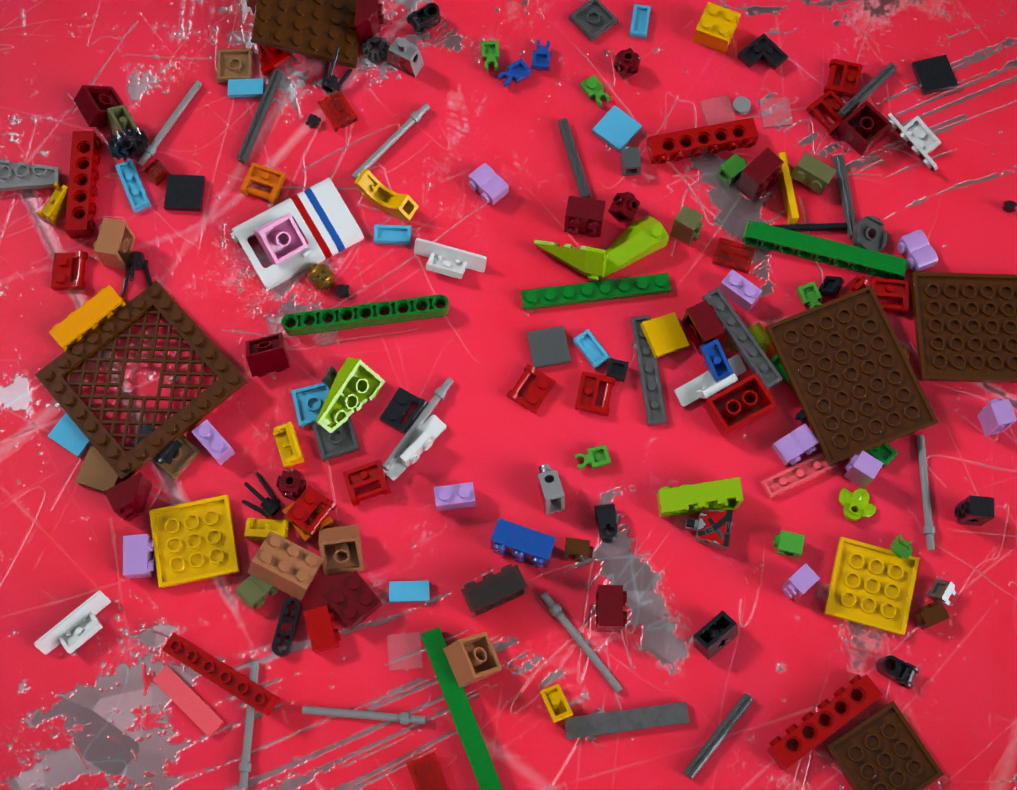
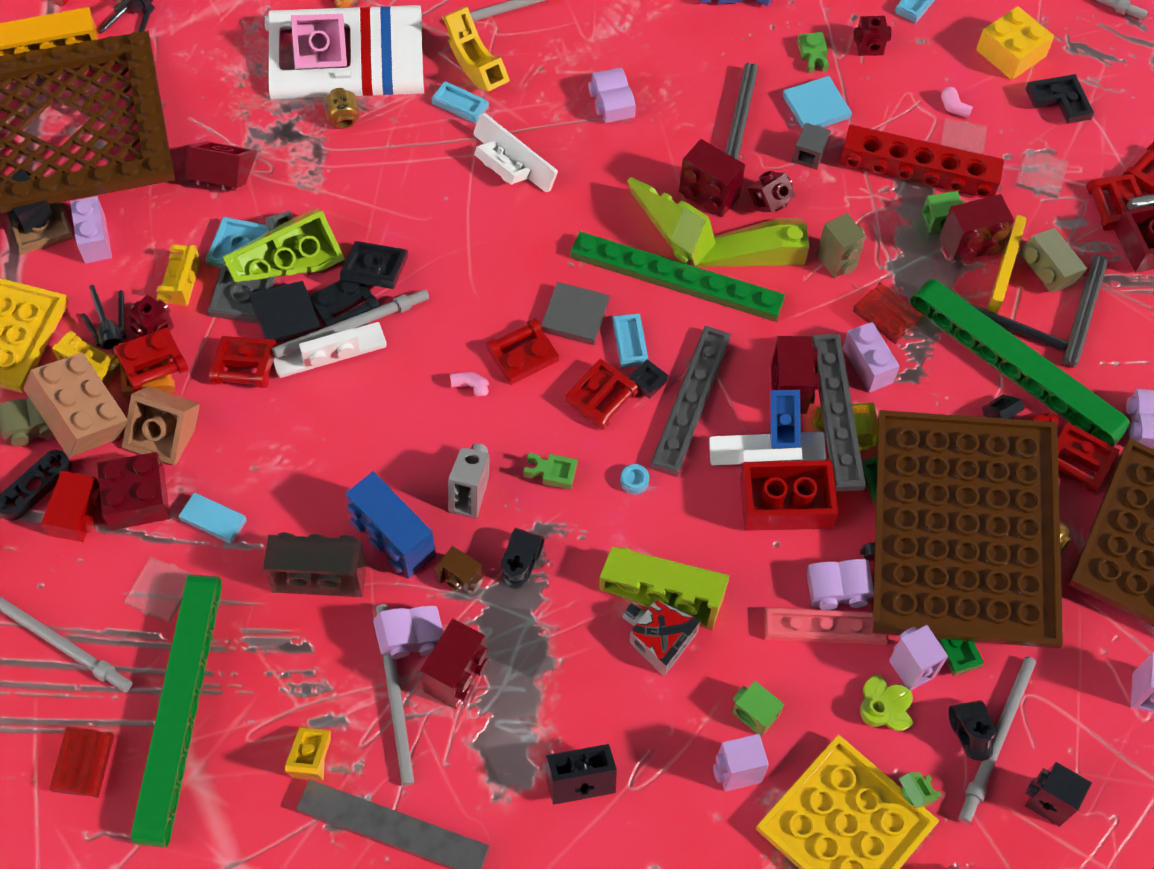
camera: 25 degrees right, 10 degrees down
green beam [281,294,450,336] -> none
black piece [336,285,350,298] -> none
lavender brick [434,482,476,512] -> none
nougat brick [443,632,502,687] -> none
yellow tile [640,312,690,358] -> none
light grey tile [732,96,751,115] -> none
bright green plate [796,281,822,309] -> none
dark grey plate [852,216,888,252] -> none
none -> black tile [249,281,321,343]
none -> black tile [340,241,408,289]
none -> lavender brick [373,606,444,659]
none -> bright pink arm [450,372,489,396]
none -> medium azure tile [620,464,650,495]
none -> bright pink arm [941,87,973,119]
none -> black piece [948,700,996,761]

